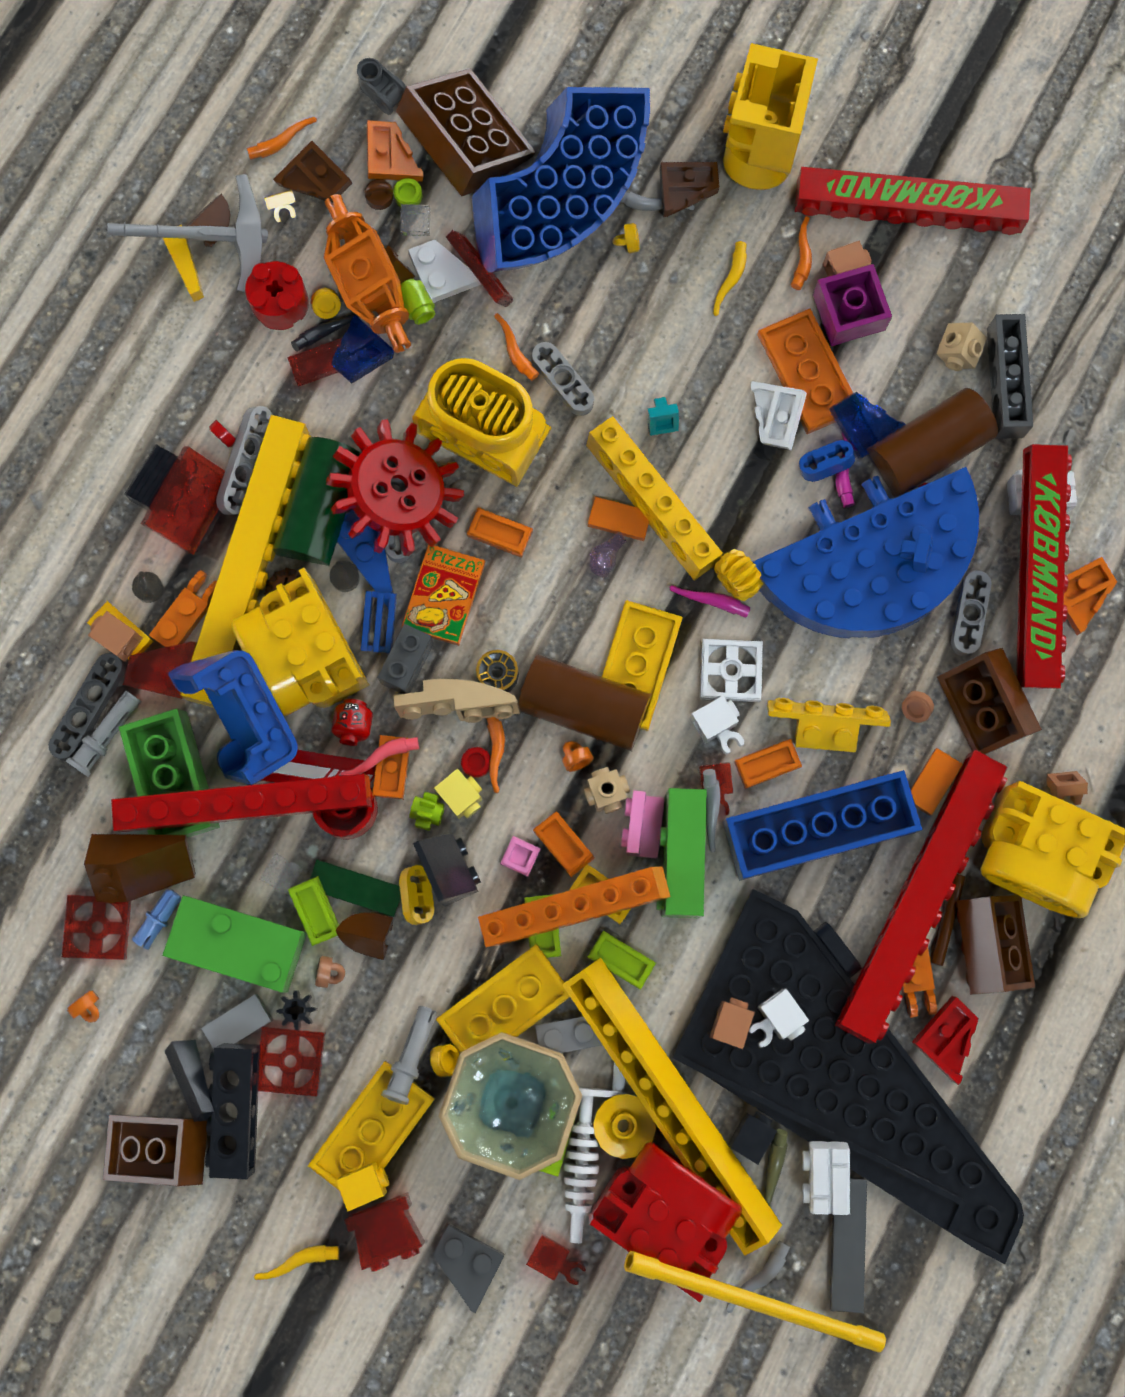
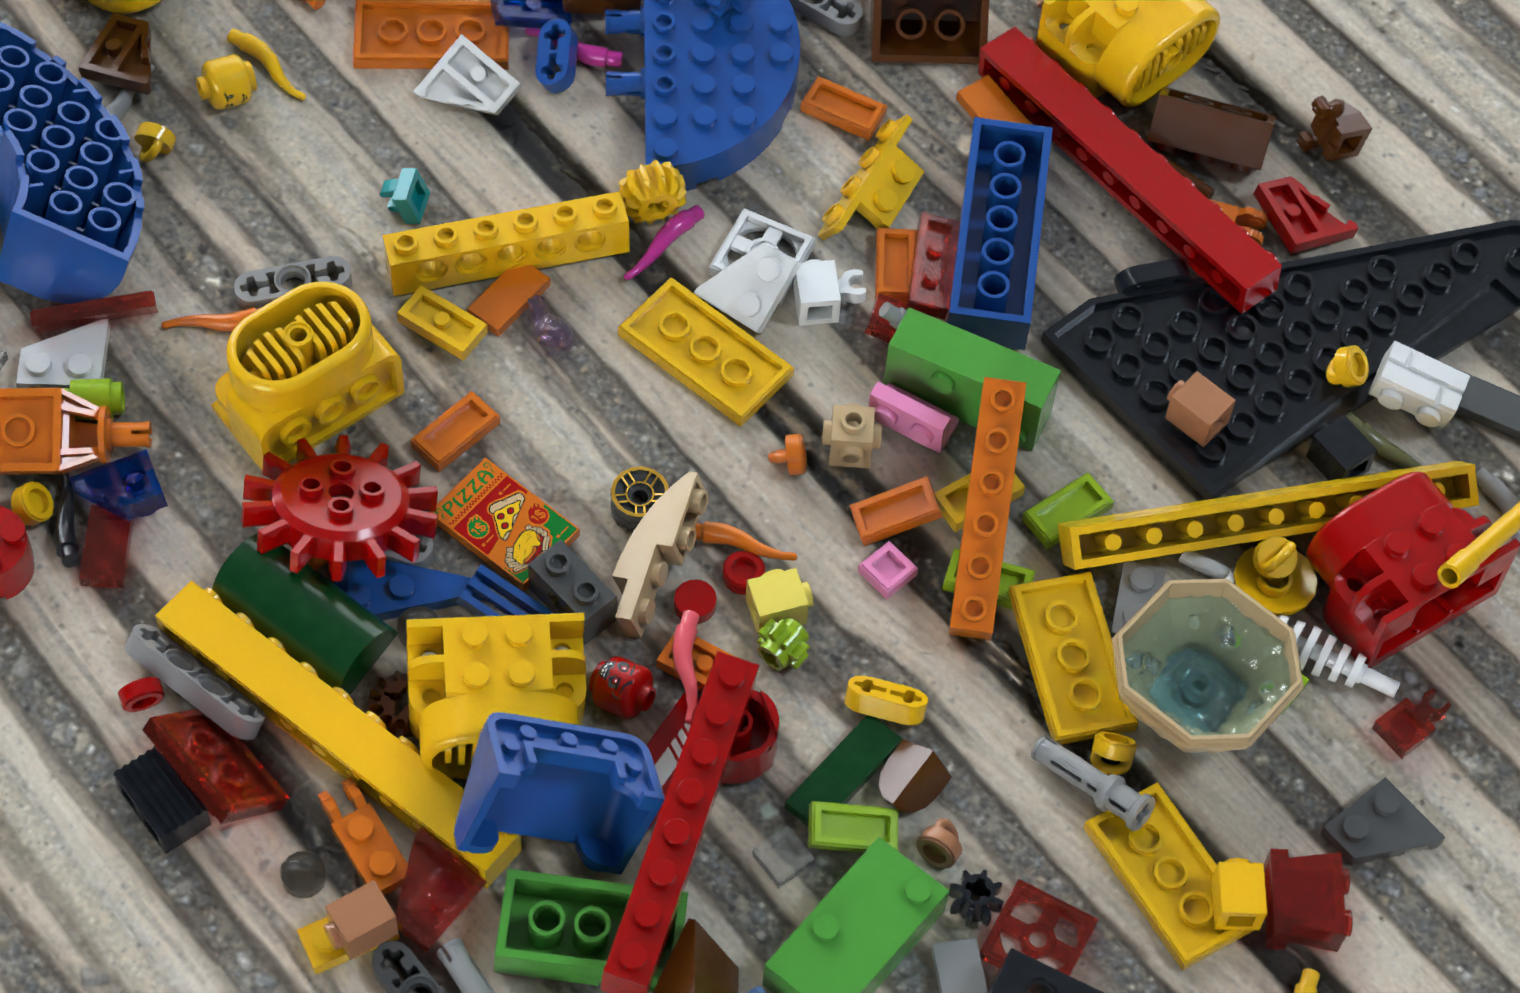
camera: 70 degrees left, 20 degrees down
black slope [413,833,481,907] -> none
reddish brown brick [518,654,652,752] -> none
white brick [749,989,809,1047] -> none
nougat tile [902,691,934,723] -> none
none -> yellow head [196,54,257,110]
none -> yellow plate [397,285,488,361]
none -> red tile [674,579,717,624]
none -> white wing [694,242,802,333]
none -> orange tile [800,76,887,141]
none -> clear red plate [906,212,960,320]
none -> yellow tile [1253,536,1298,580]
none -> reddish brown piece [1296,96,1373,162]
none -> yellow tile [1326,345,1369,388]

